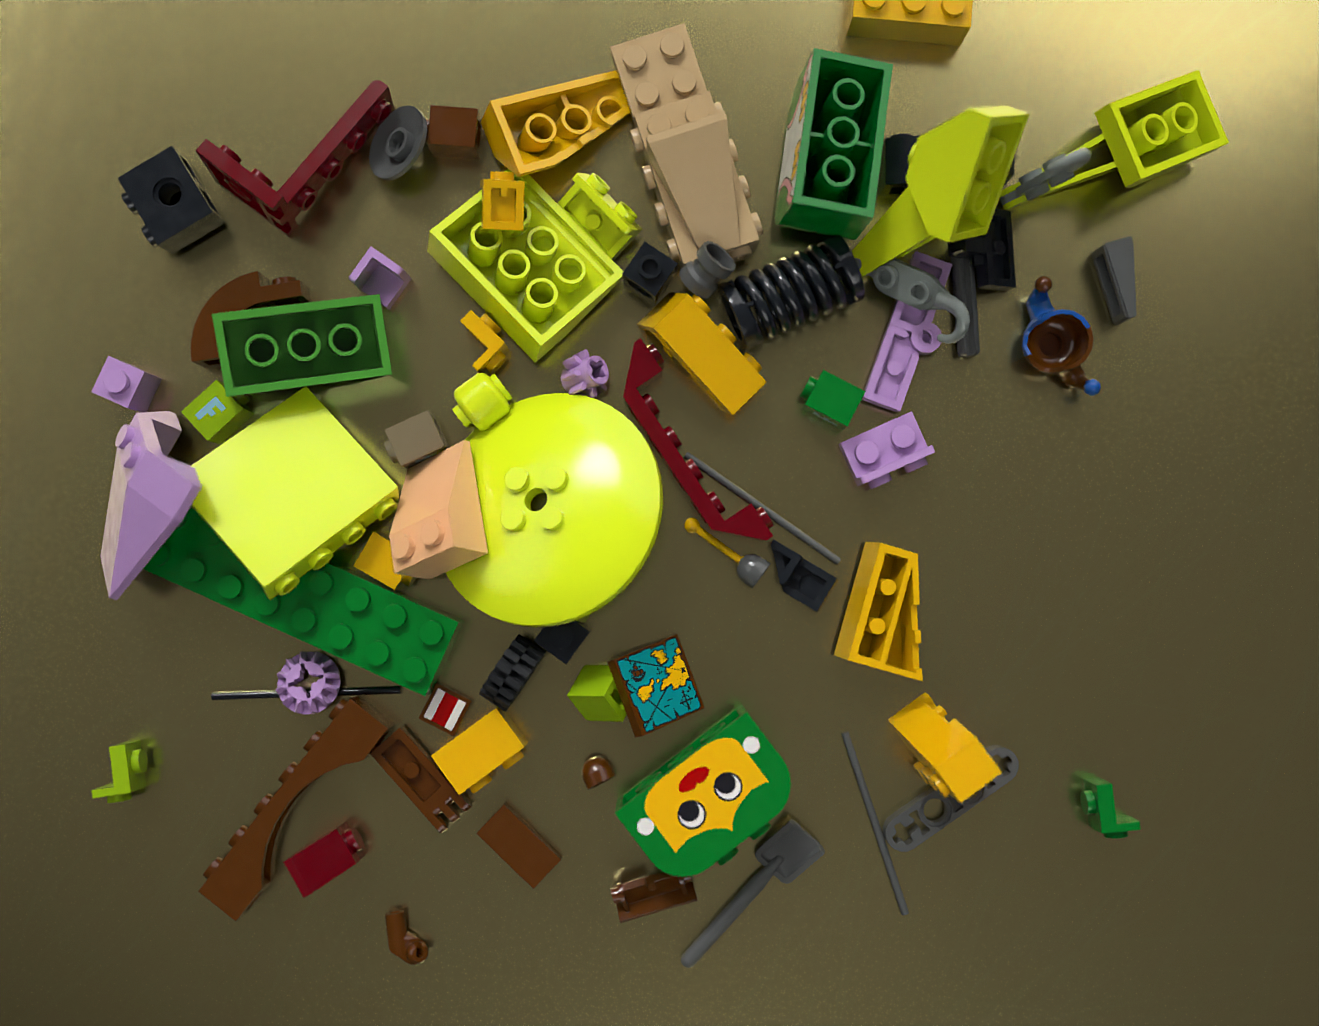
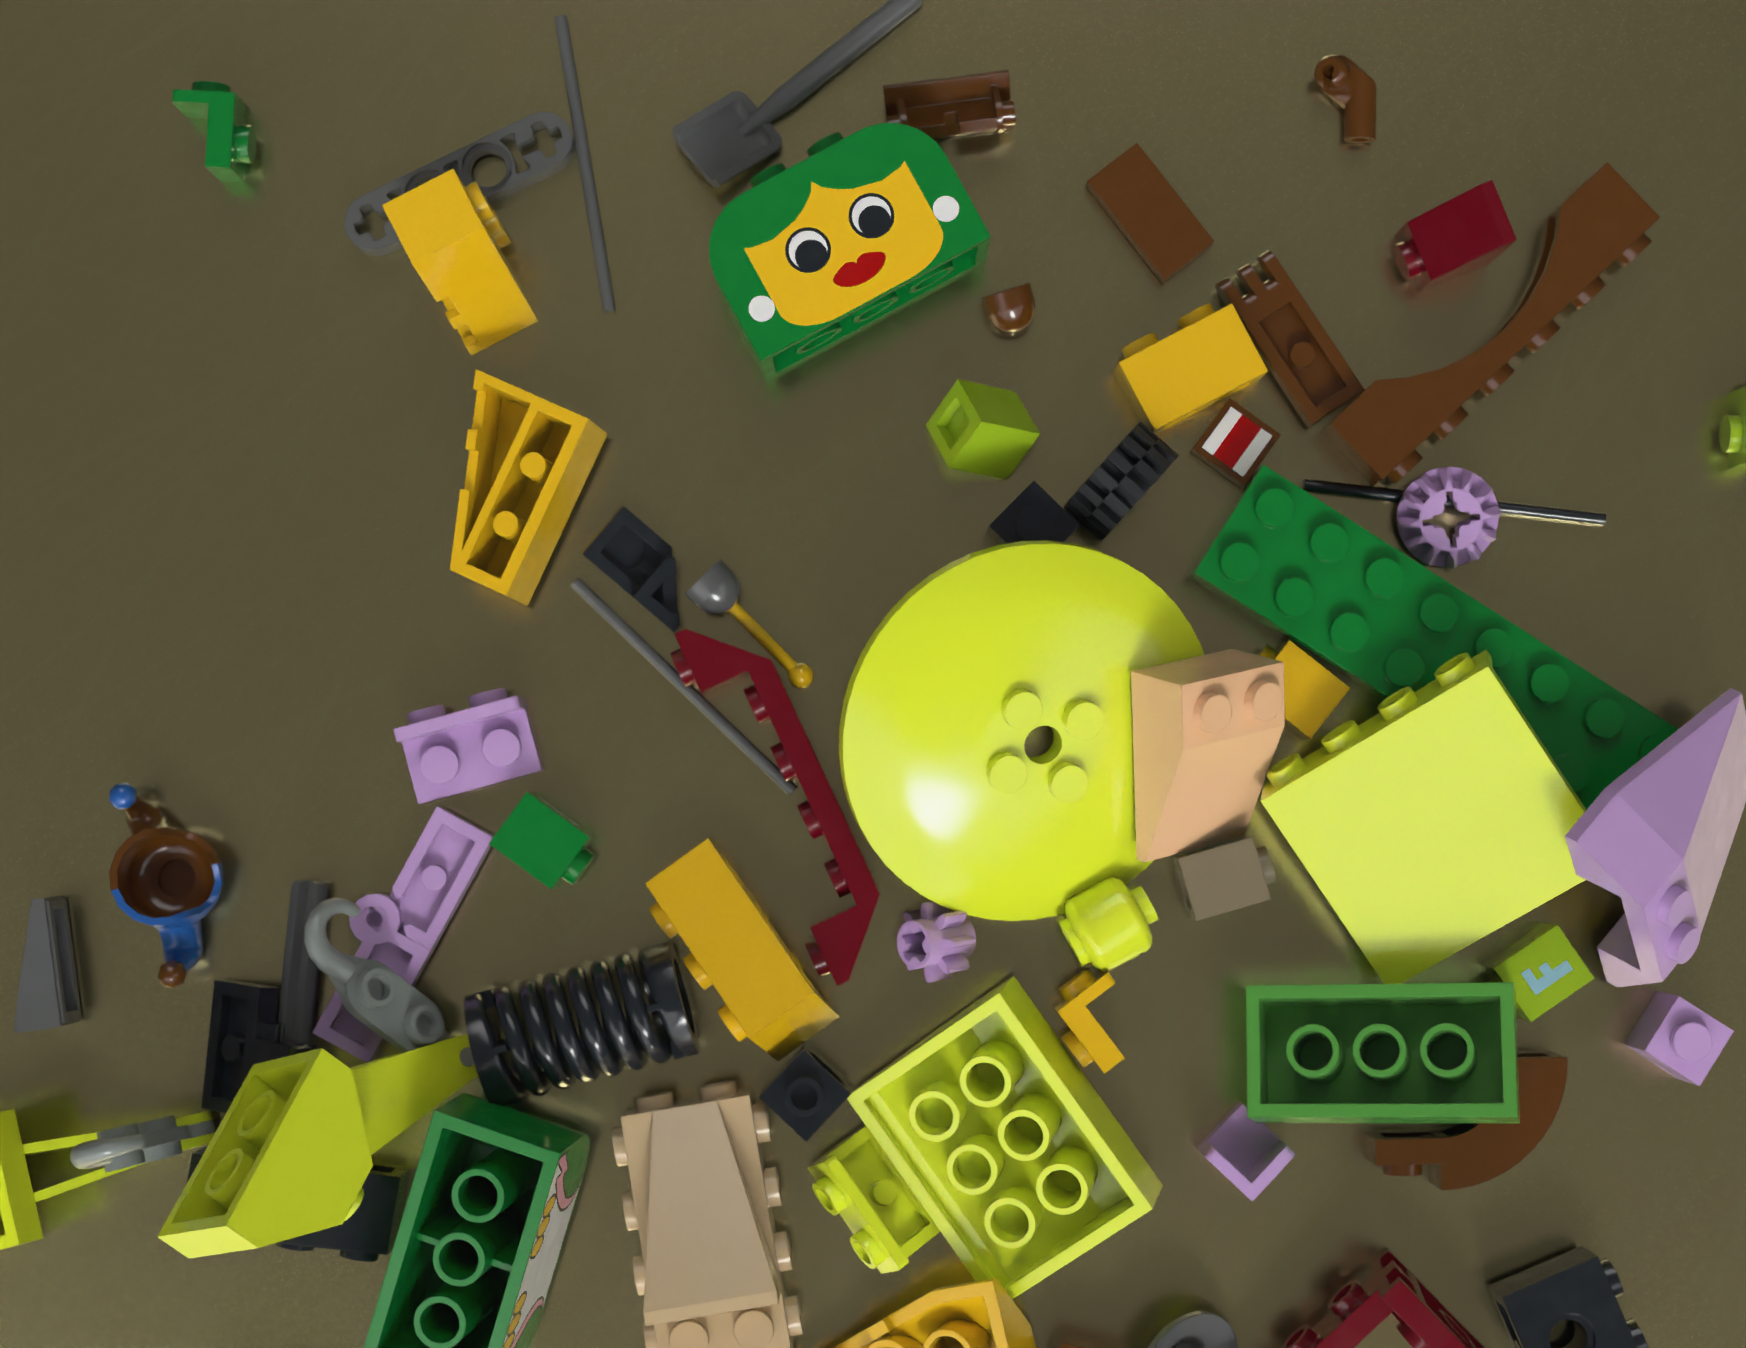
camera: 170 degrees left, 0 degrees up
yellow bracket [480,171,525,231] -> none
tile [607,634,705,738] -> none
dark grey wheel [679,241,736,299] -> none

